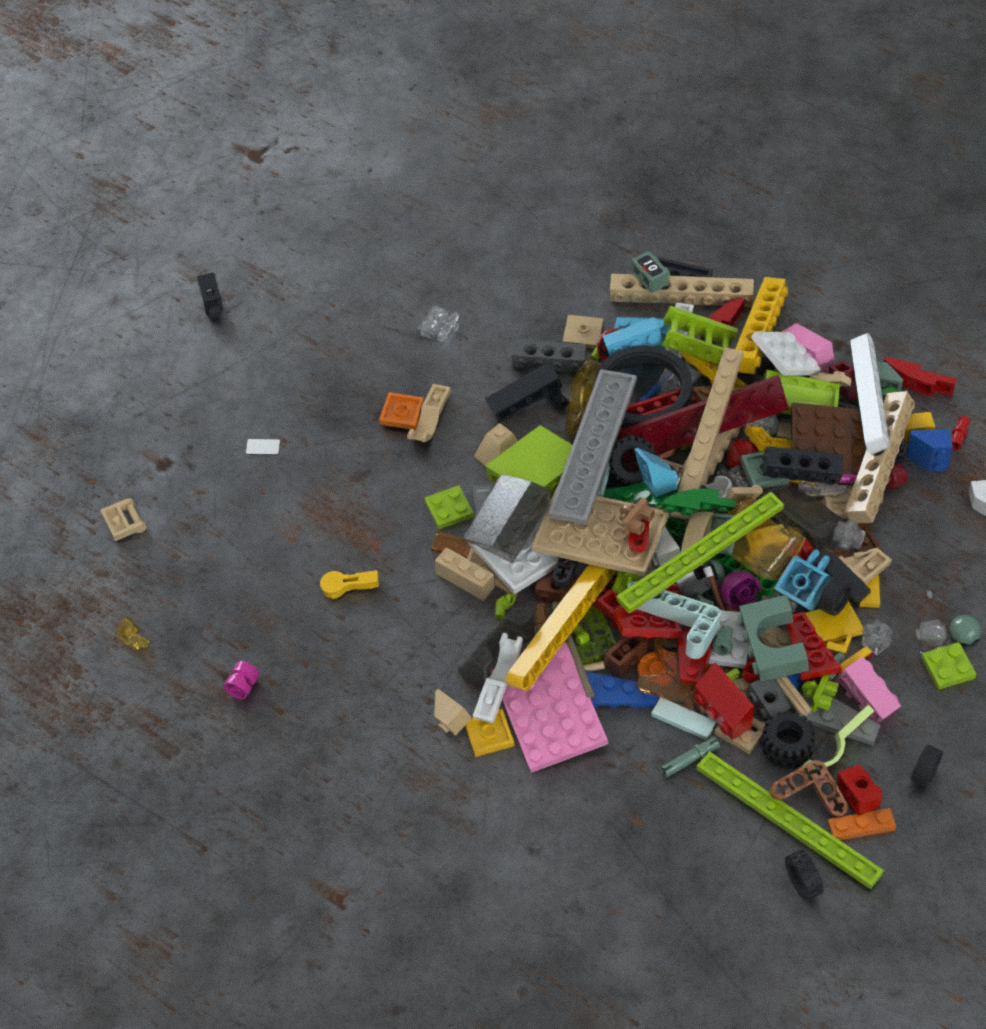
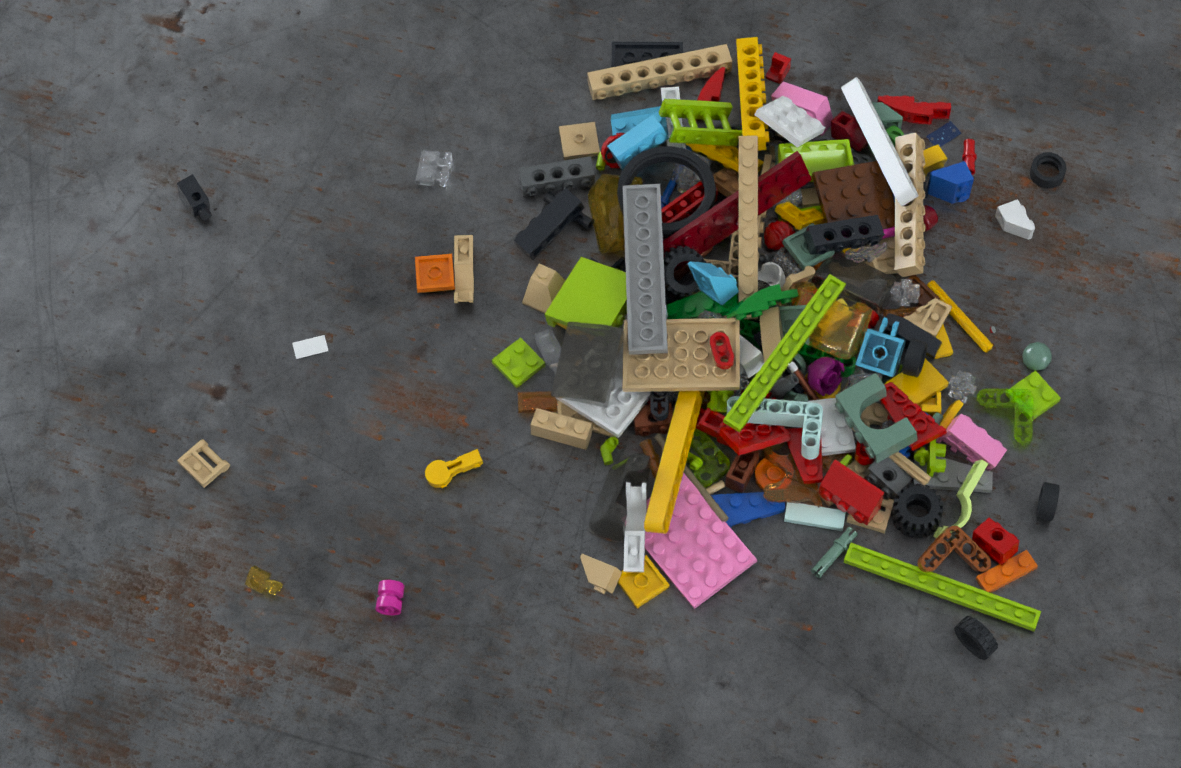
camera: 20 degrees left, 10 degrees up
medium nougat hips [619,497,655,536] -> none
sand green brick [631,251,670,293] -> none
sand green cone [712,625,733,656] -> none
tan plate [810,371,852,387] -> none
clear head [916,620,947,647] -> none
none -> red panel [765,52,791,84]
none -> dark blue sticker [926,121,962,147]
none -> yellow axle [927,280,993,353]
none -> clear neon green beam [977,389,1034,445]

